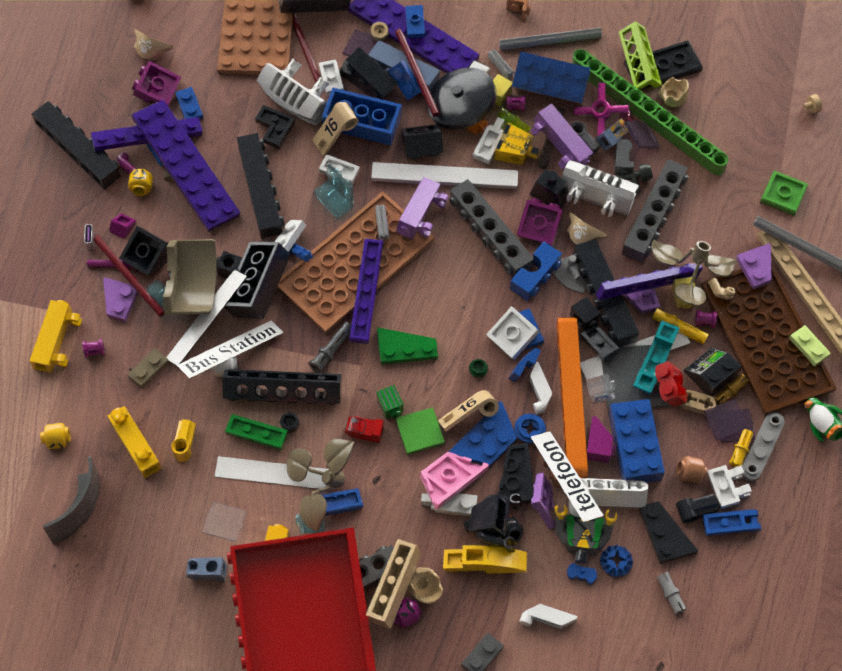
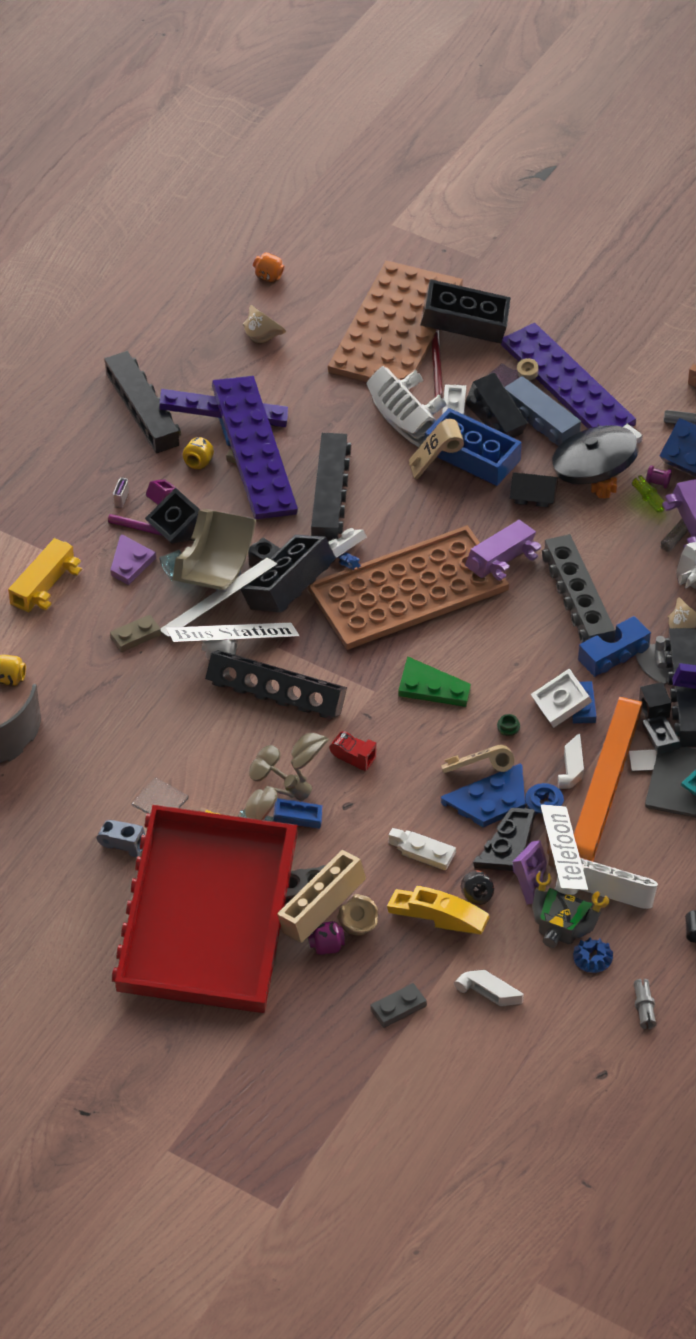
camera: 20 degrees right, 15 degrees down
magenta bush [82,338,105,358] -> none
dark red piece [93,235,165,317] -> none
yellow brick [107,406,162,479] -> none
magenta arm [116,152,137,175] -> none
magenta plate [131,61,181,105] -> none
yellow piece [171,419,196,462] -> none
blue plate [175,87,204,120] -> none
white sticker [214,456,329,489] -> none
green plate [225,414,288,451] -> none
black plate [255,105,296,149] -> none
black tile [280,412,300,433] -> none
dark grey pin [308,322,351,373] -> none
clear light blue bracket [313,164,354,218] -> none
white plate [319,154,360,185] -> none
dark purple tile [349,238,383,344] -> none
white tile [371,162,518,189] -> none
light grey axle [375,205,389,240] -> none
green brick [376,385,404,419] -> none
blue plate [388,60,421,100] -> none
dark red piece [395,29,439,117] -> none
bright green tile [396,407,445,455] -> none
blue plate [405,5,425,38] -> none
bright pink wing [420,452,489,510] -> none
black torso [464,493,522,553] -> none
white hinge [473,117,504,164] -> none
light grey axle [488,49,514,79] -> none
light yellow brick [493,74,513,107] -> none
yellow torso [494,123,540,165] -> none
blue slope [508,348,541,382] -> none
magenta plate [517,198,563,246] -> none
black torso [530,170,569,209] -> none
blue piece [567,563,597,585] -> none
clear brick [586,374,617,404] -> none
magenta slope [586,416,616,463] -> none
blue brick [608,399,665,483] -> none
black wing [639,501,698,564] -> none

